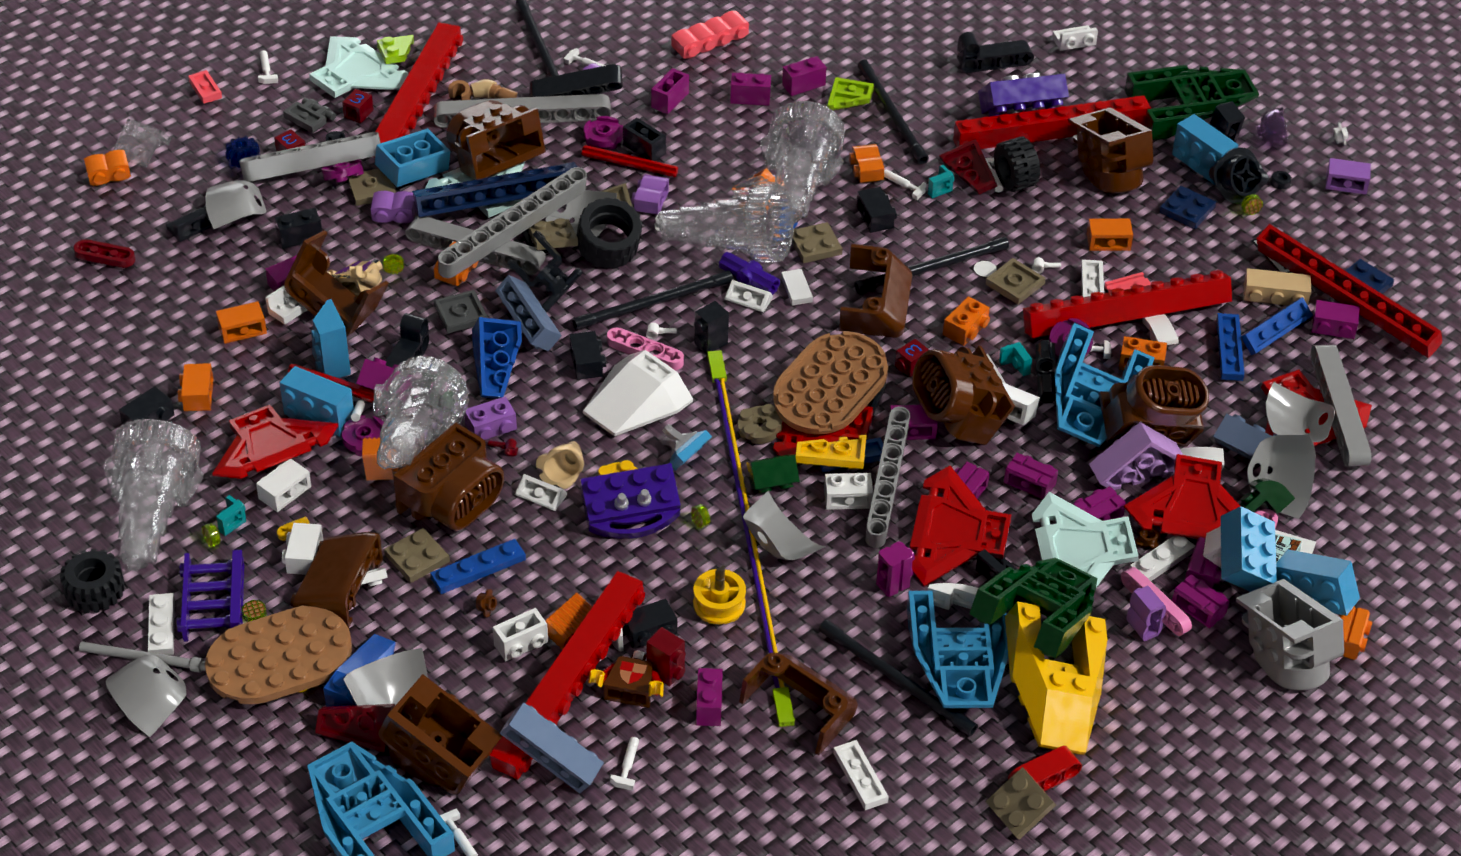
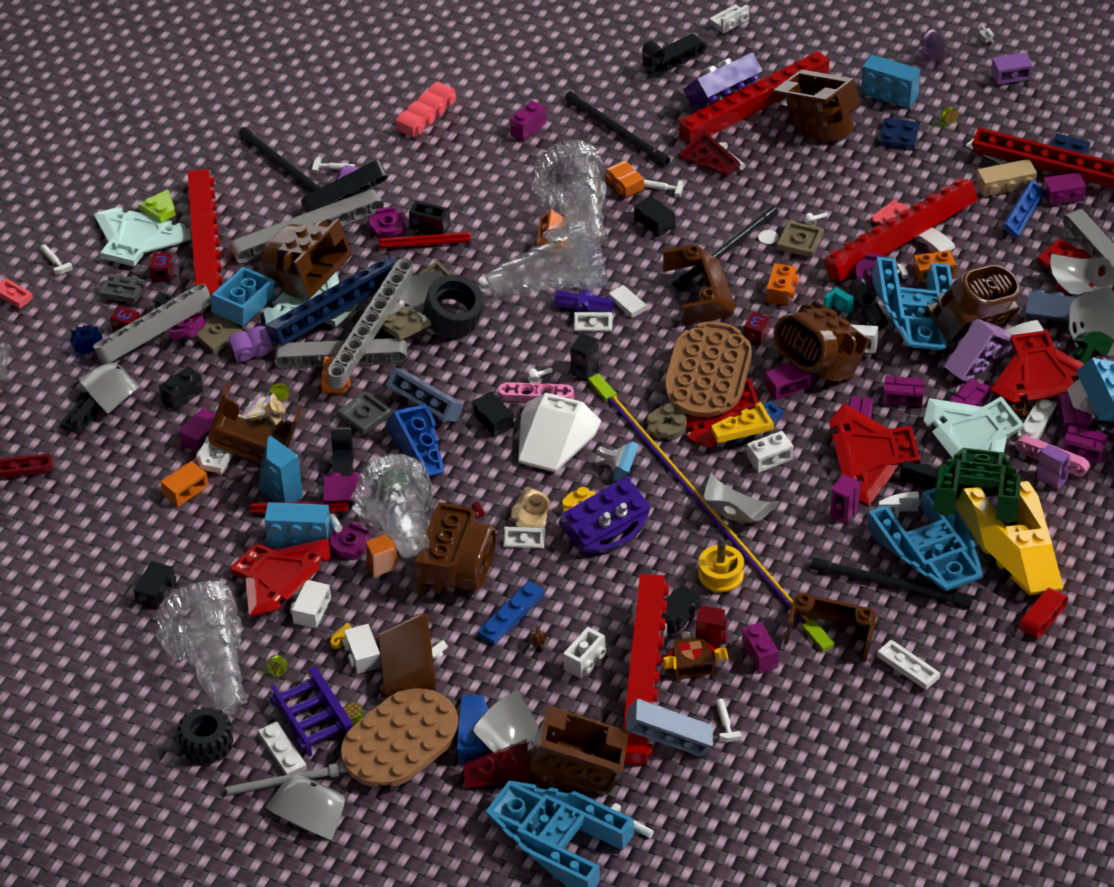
camera: 20 degrees left, 0 degrees up
orange brick [178,363,214,411] -> none
teal bracket [216,495,246,536] -> none
dark tan plate [384,528,450,583] -> none
medium nougat piece [448,79,518,100] -> none
medium lavender brick [464,396,517,440] -> none
black piece [507,231,582,313] -> none
orange brick [545,593,593,649] -> none
black piece [572,270,733,330] -> none
medium lavender brick [631,174,669,215] -> none
magenta brick [651,68,689,114] -> none
clear neon green tile [691,504,710,529] -> none
magenta brick [730,73,771,106] -> none
dark green brick [746,454,800,493] -> none
dark tan plate [789,222,843,264] -> none
lime wing [827,77,874,111] -> none
light grey beam [865,407,910,548] -> none
teal bracket [928,165,954,199] -> none
dark tan plate [985,767,1056,840] -> none
black tyre [994,136,1040,192] -> none
white plate [1081,260,1104,297] -> none
orange brick [1086,218,1133,251] -> none
dark green wedge [1125,65,1259,140] -> none
black brick [1209,101,1245,142] -> none
black piece [1209,147,1269,204] -> none
blue plate [1216,313,1244,381] -> none
black tile [1270,171,1292,189] -> none

